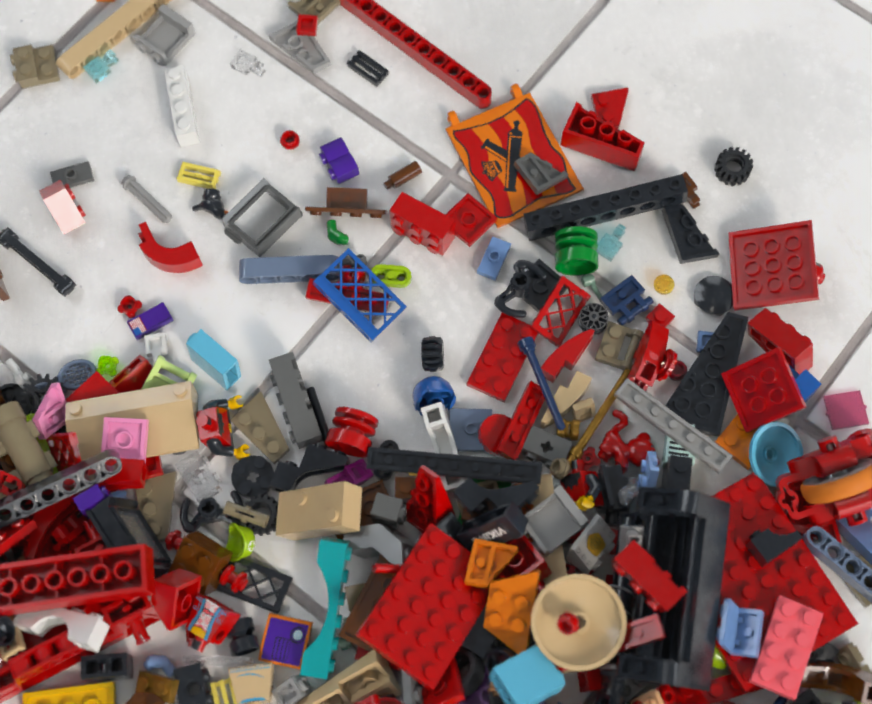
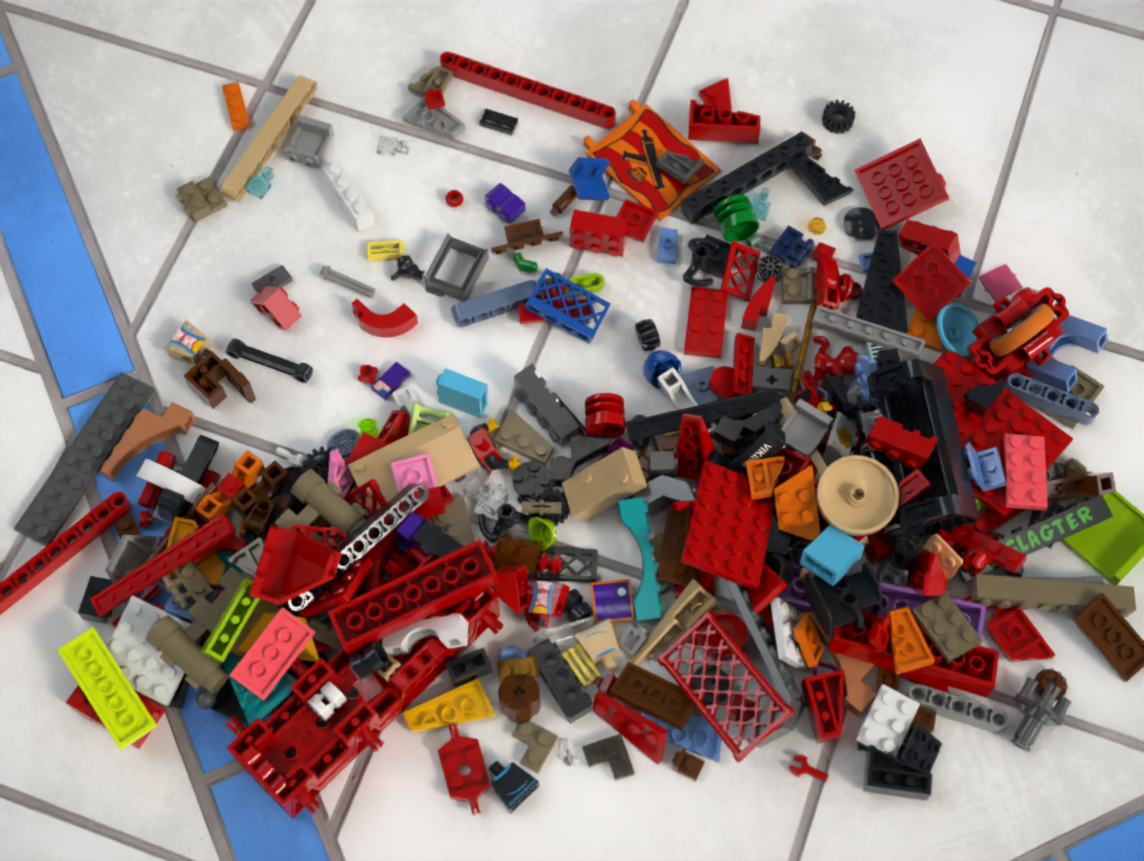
camera: 20 degrees left, 5 degrees down
dark blue piece [517,337,565,431] -> none
dark tan plate [550,458,570,480] -> none
red plate [557,612,580,635] -> none
none -> blue bracket [568,157,610,201]

